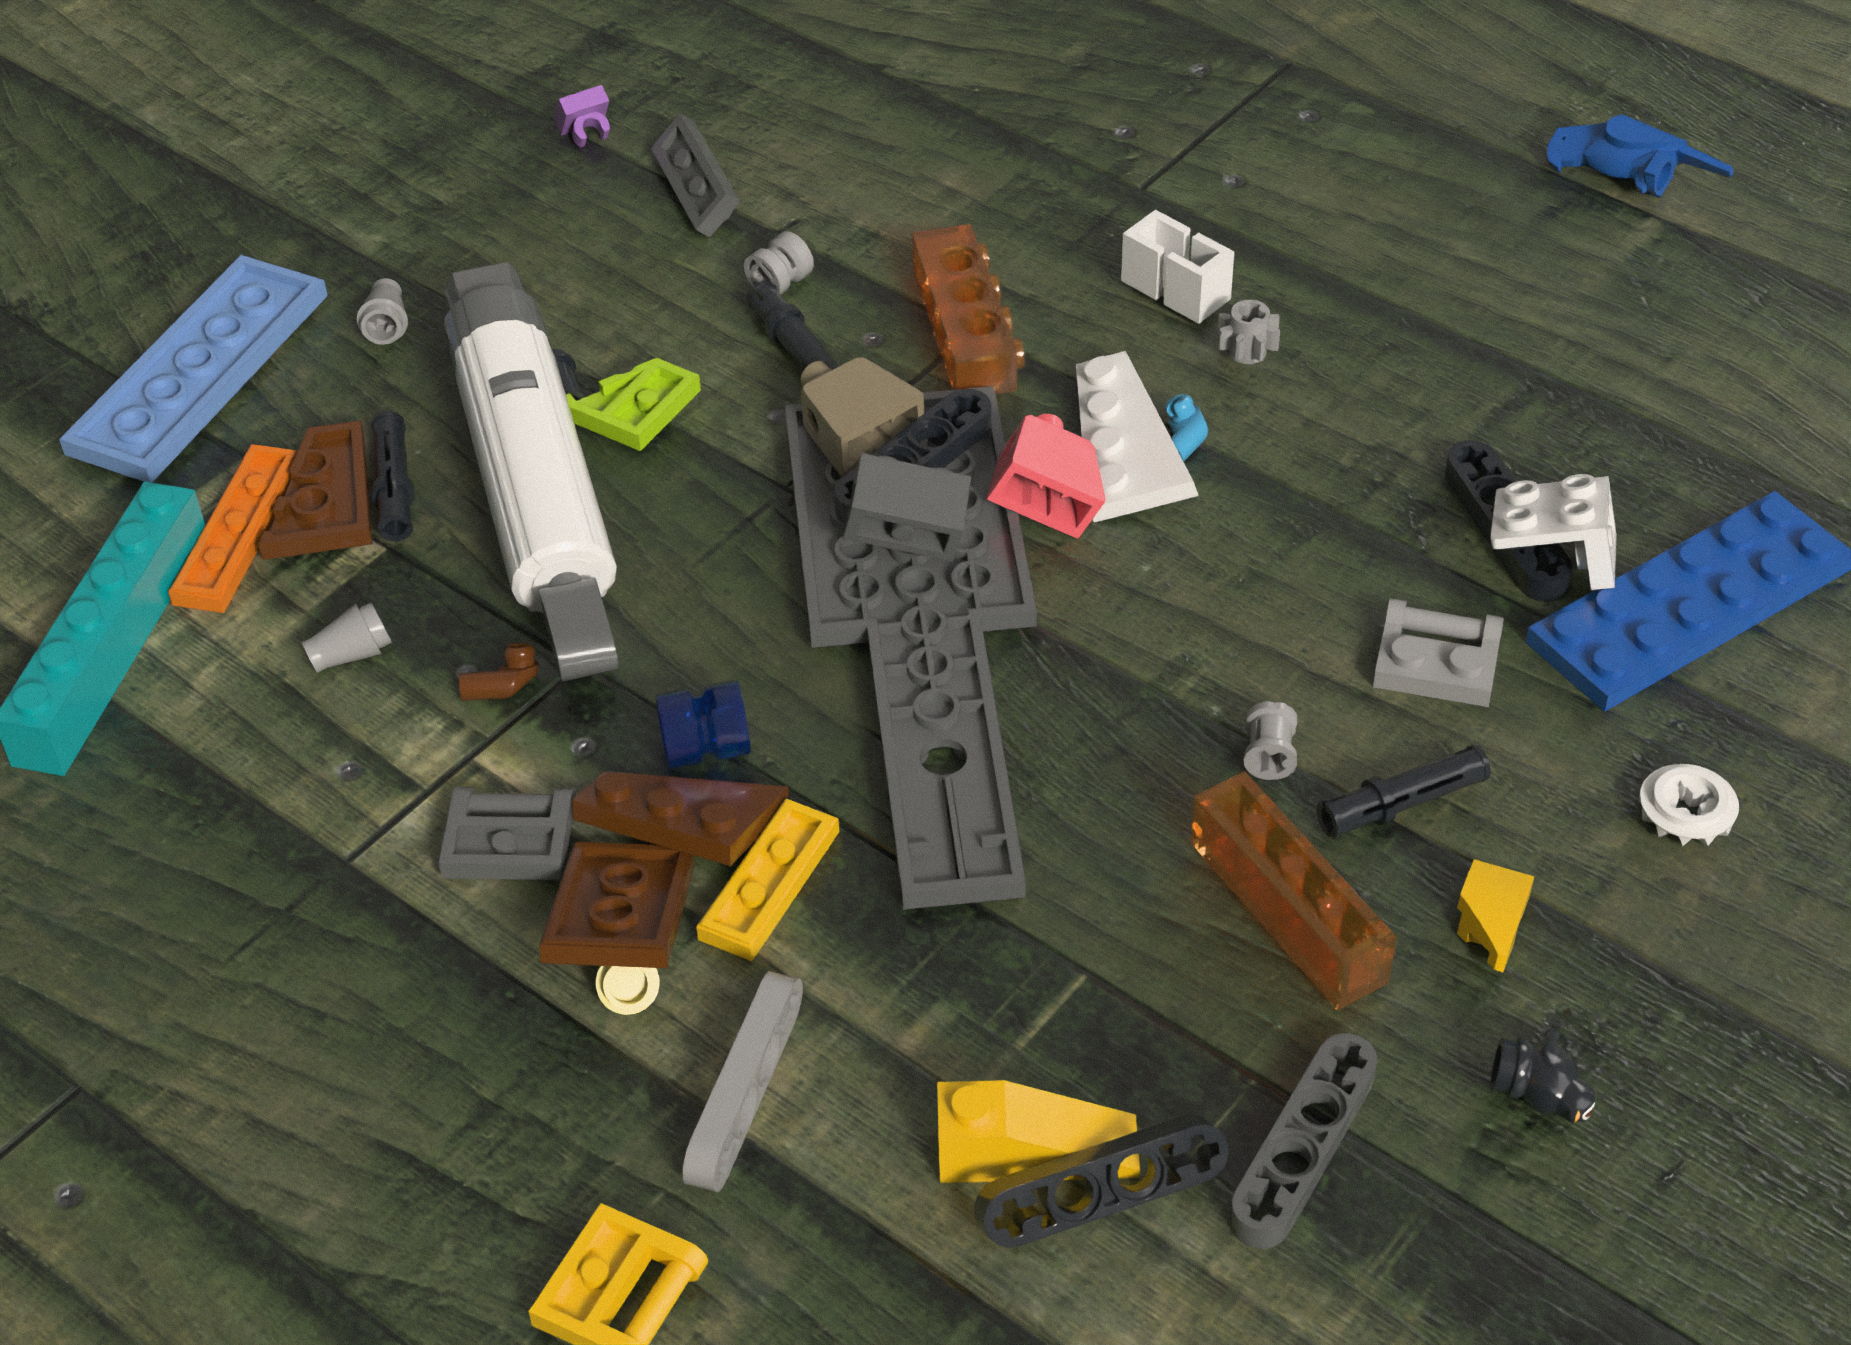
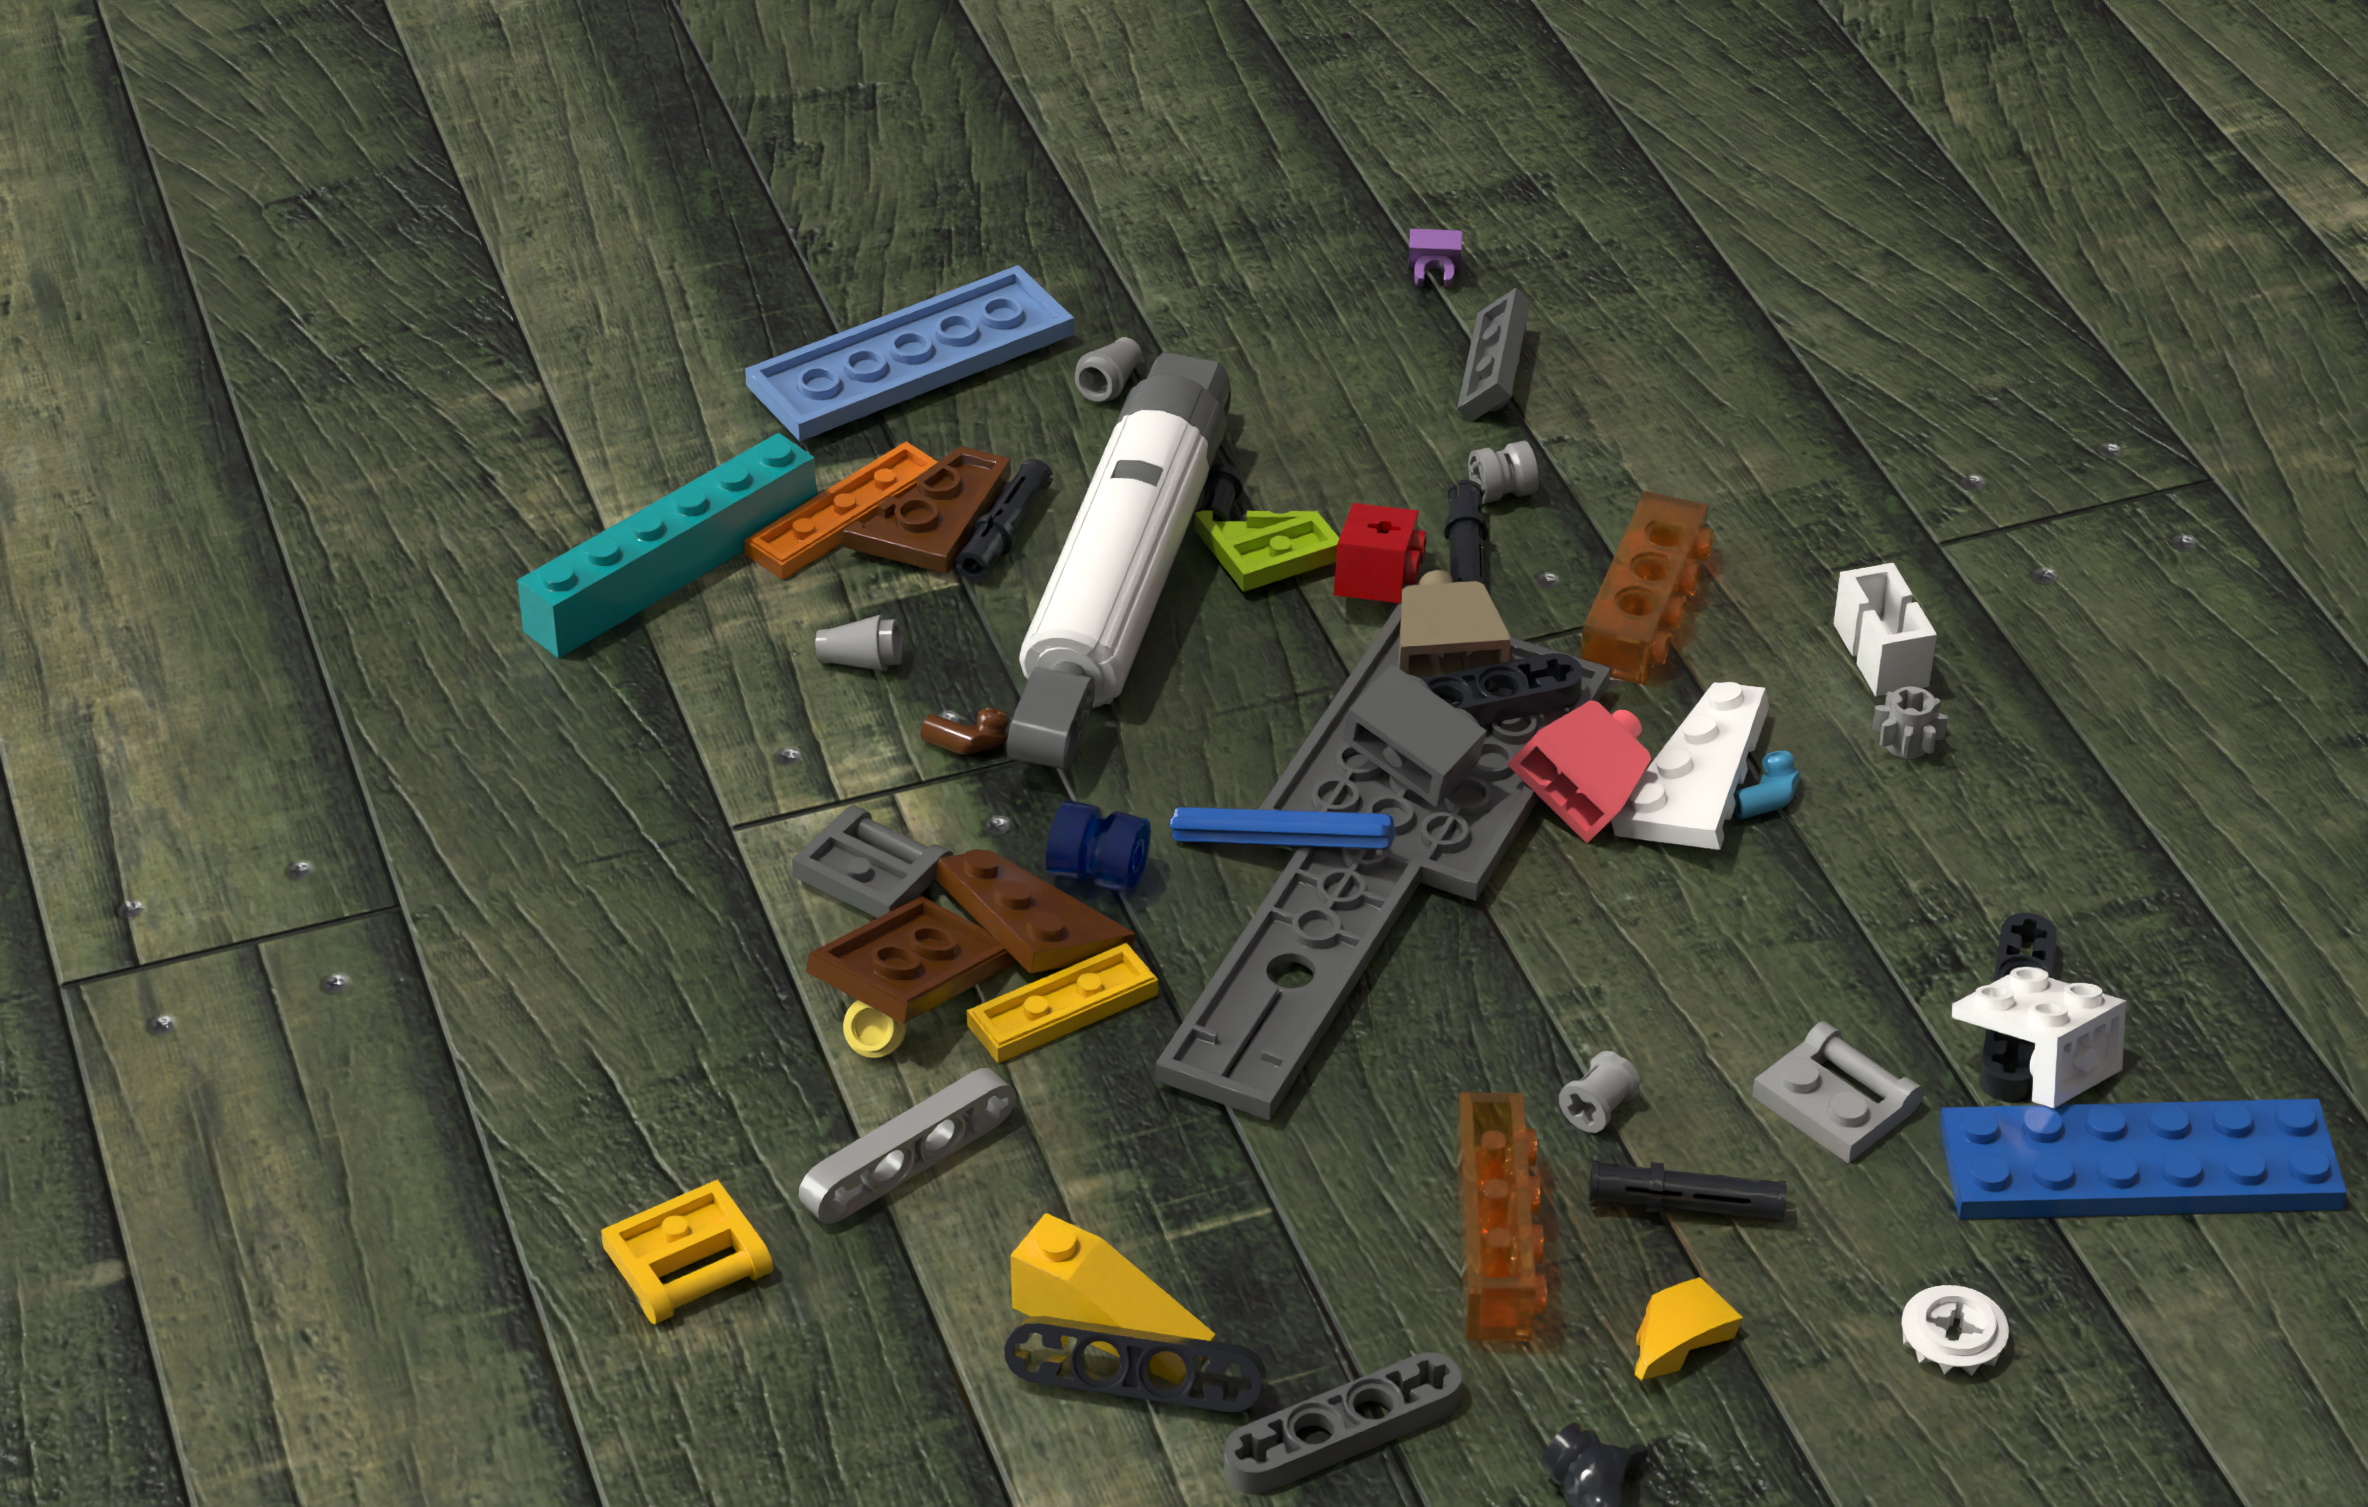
camera: 30 degrees right, 5 degrees down
none -> blue axle [1170,807,1396,850]
none -> red brick [1334,503,1427,603]

